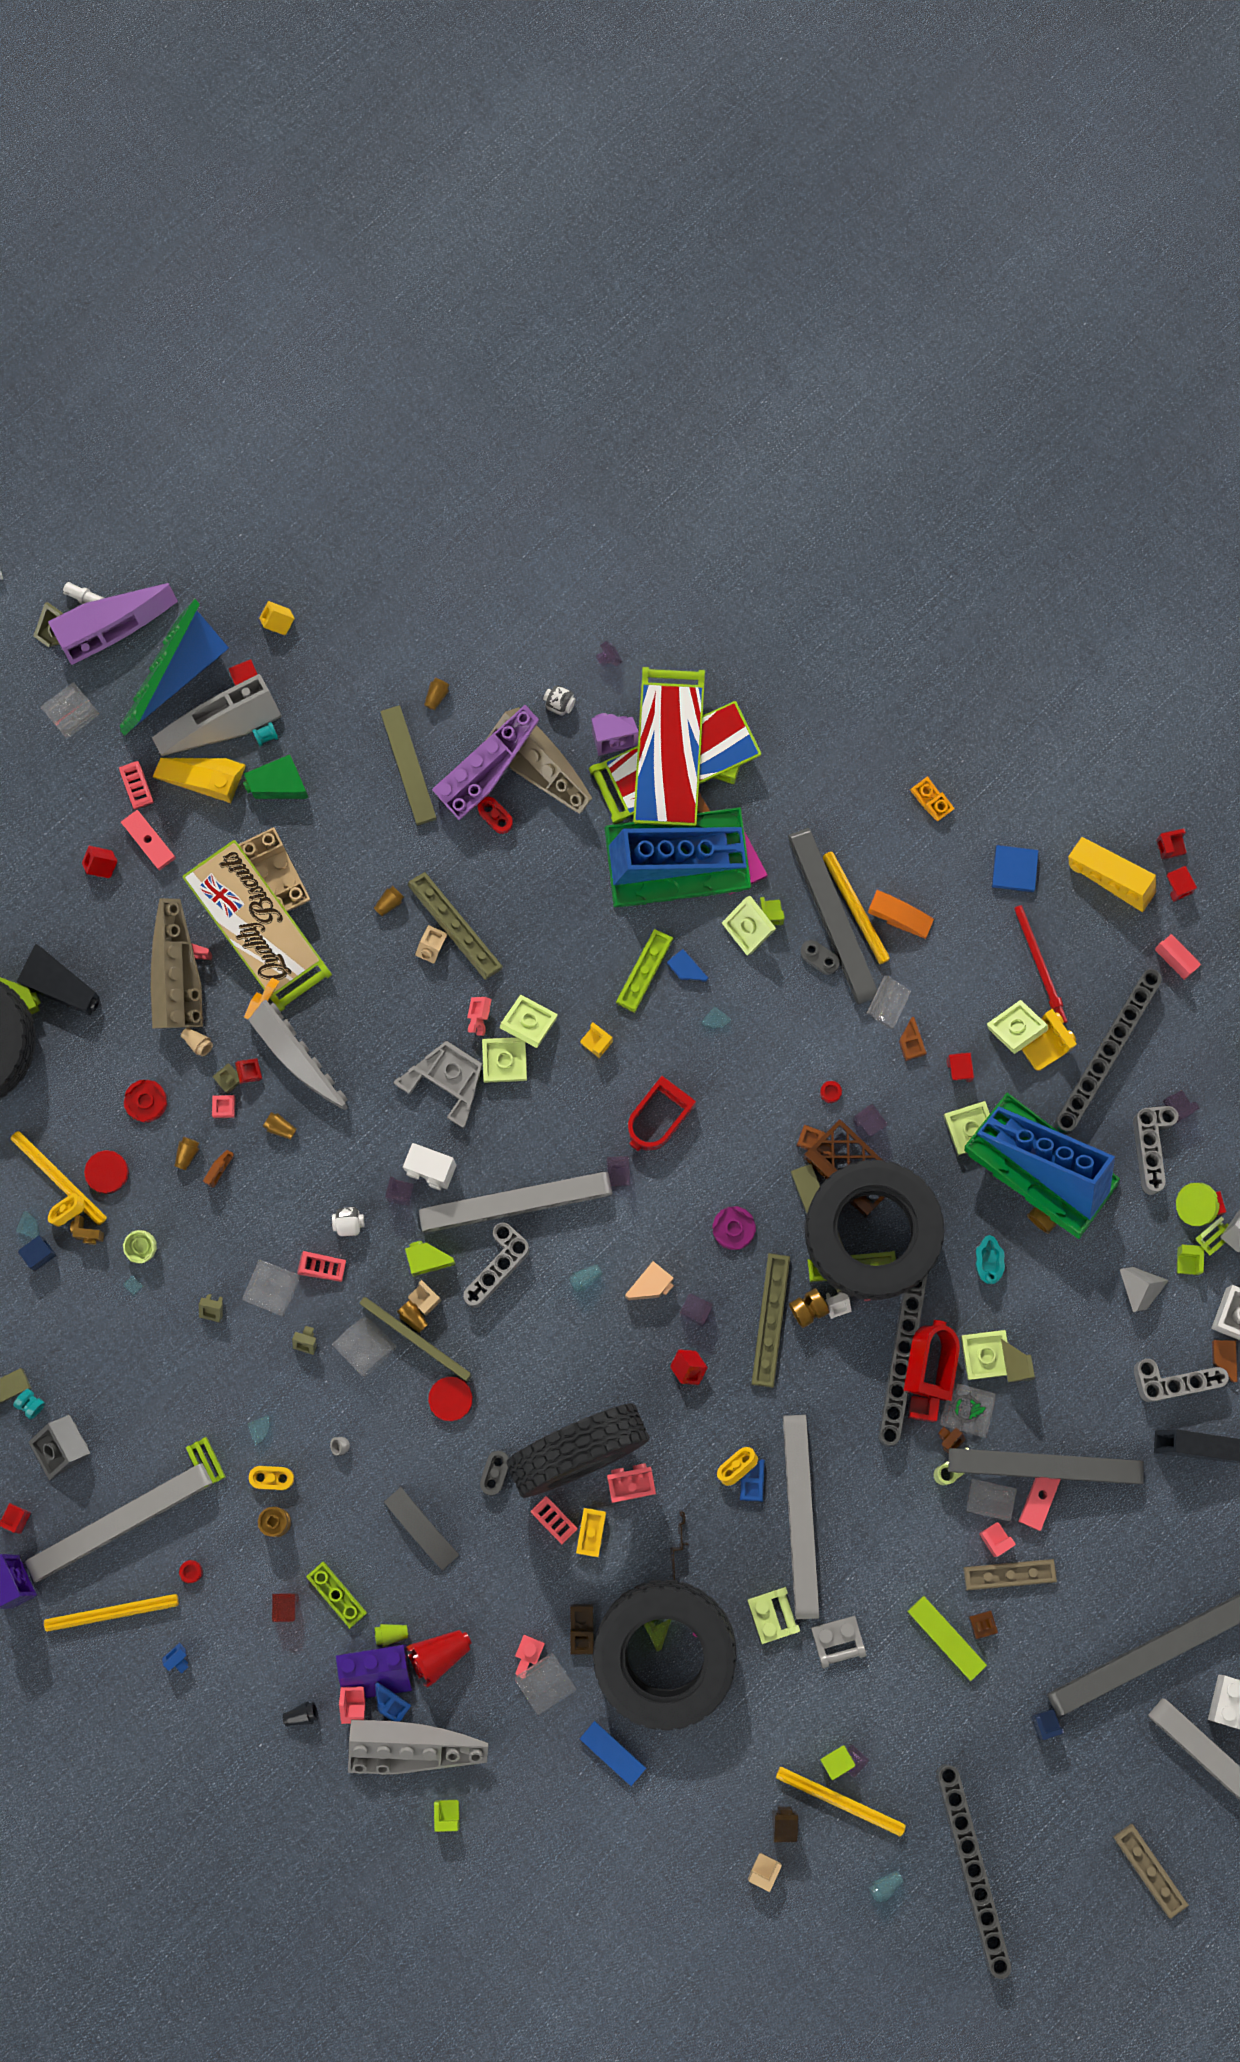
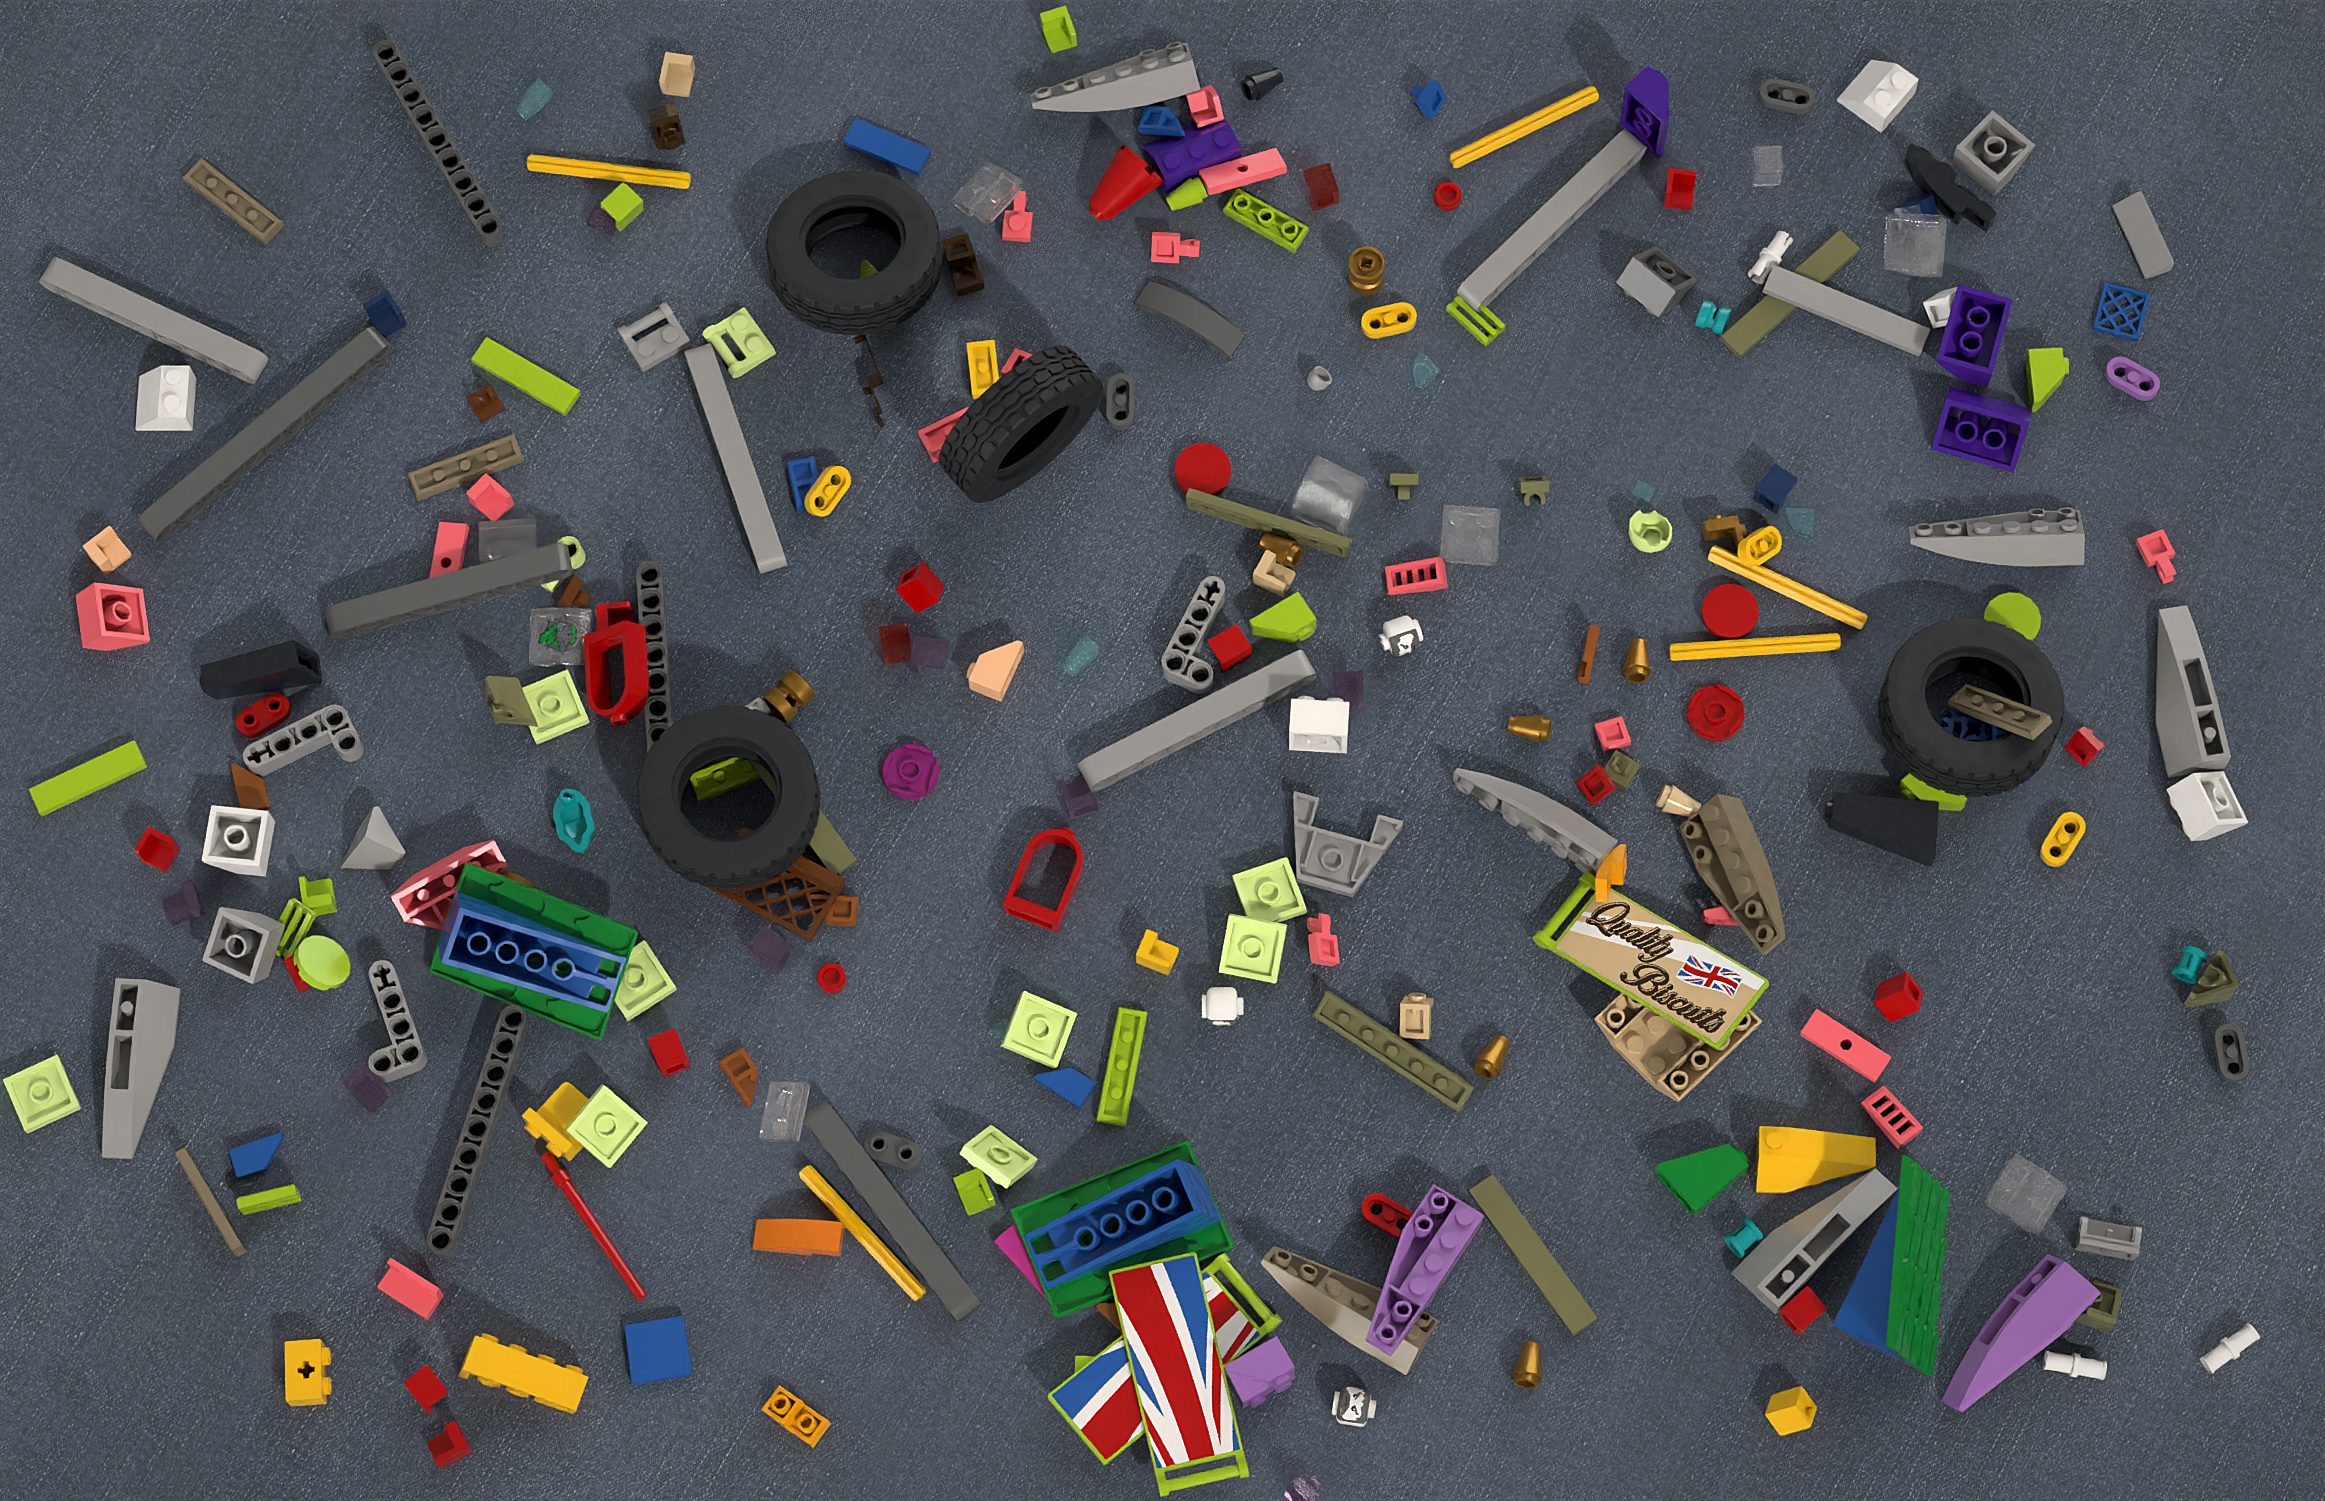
camera: 165 degrees right, 5 degrees down
olive tile [751,1253,790,1388] -> none
none -> red plate [236,693,291,738]
none -> coral wedge [390,839,508,929]
none -> clear red panel [879,623,913,665]
none -> yellowish green plate [1001,991,1077,1069]
none -> coral plate [1151,232,1200,263]
none -> coral tile [1199,148,1287,195]
none -> white head [1202,987,1243,1026]
none -> red panel [1208,624,1252,673]
none -> yellow axle [1669,633,1841,661]
none -> light grey hinge [2075,1216,2142,1261]

